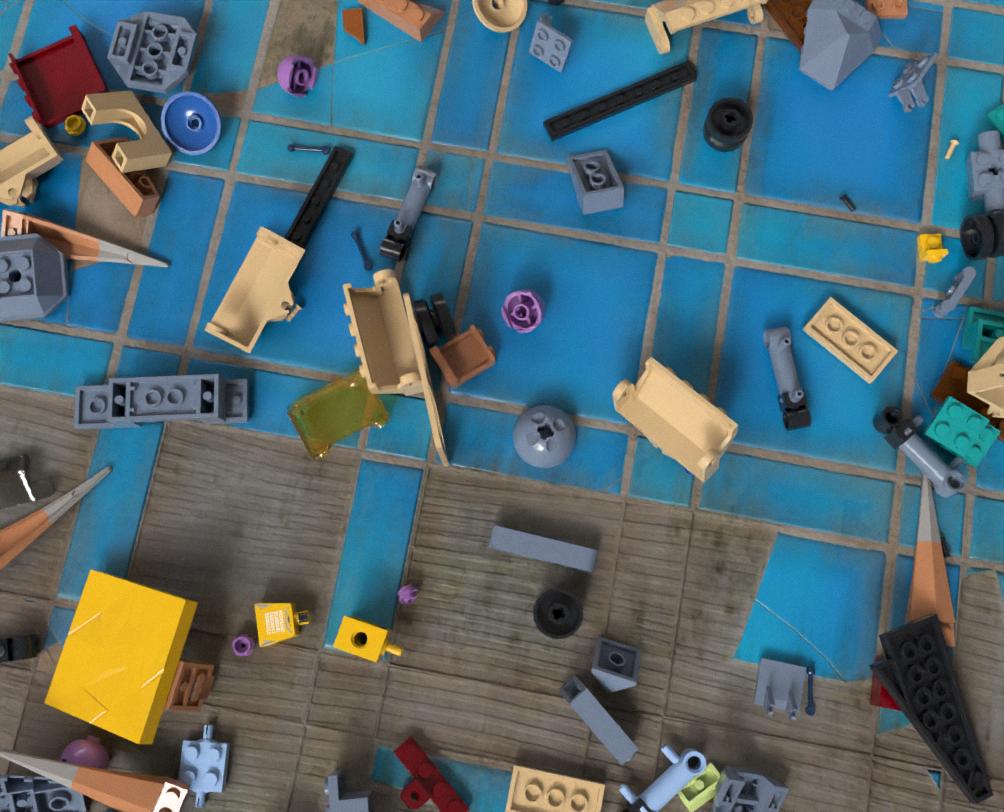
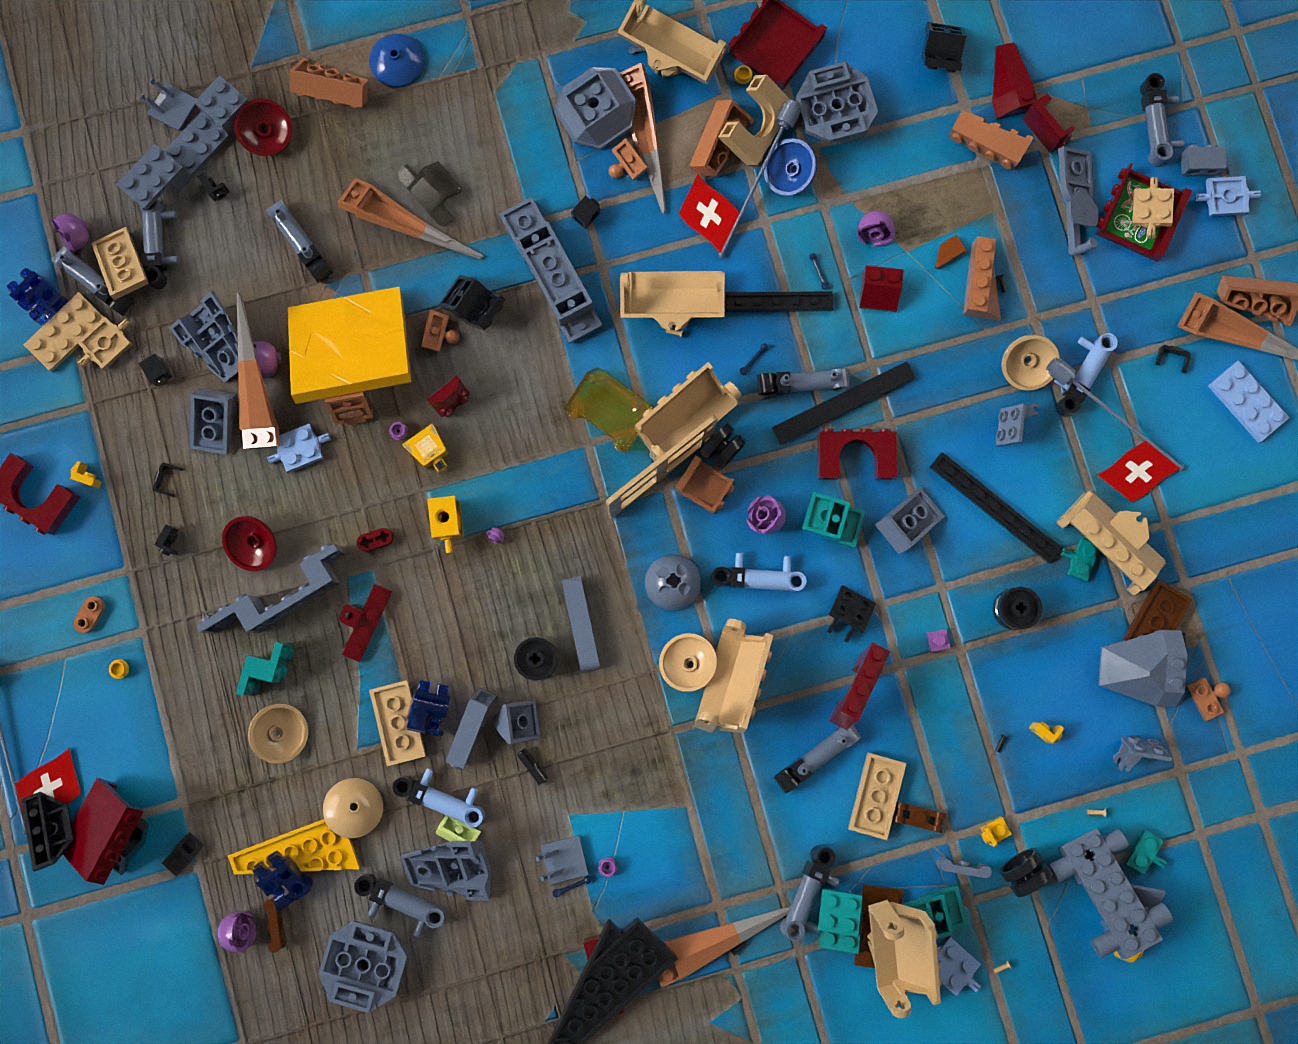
camera: 60 degrees right, 5 degrees up
none -> dark red beam [357,528,394,552]
none -> clear blue hips [403,680,451,737]
none -> nougat plate [420,310,460,353]
none -> dark red slope [427,375,470,418]
none -> black bracket [439,275,506,331]
none -> black axle [517,748,548,786]
none -> black brick [571,195,600,230]
none -> medium lavender plate [598,857,618,877]
none -> nougat plate [609,138,649,180]
none -> tan dish [659,633,717,692]
none -> red flag [679,99,801,258]
none -> light blue piece [711,553,807,592]
none -> black tile [772,361,915,445]
none -> teal bracket [802,492,865,548]
none -> dark red arch [817,429,897,480]
none -> black plate [827,585,876,643]
none -> dark red arch [829,642,890,730]
none -> dark red slope [859,265,904,312]
none -> reddish brown plate [892,802,946,833]
none -> medium lavender plate [926,629,950,652]
none -> yellow bracket [1029,722,1064,744]
none -> teal plate [1060,539,1099,582]

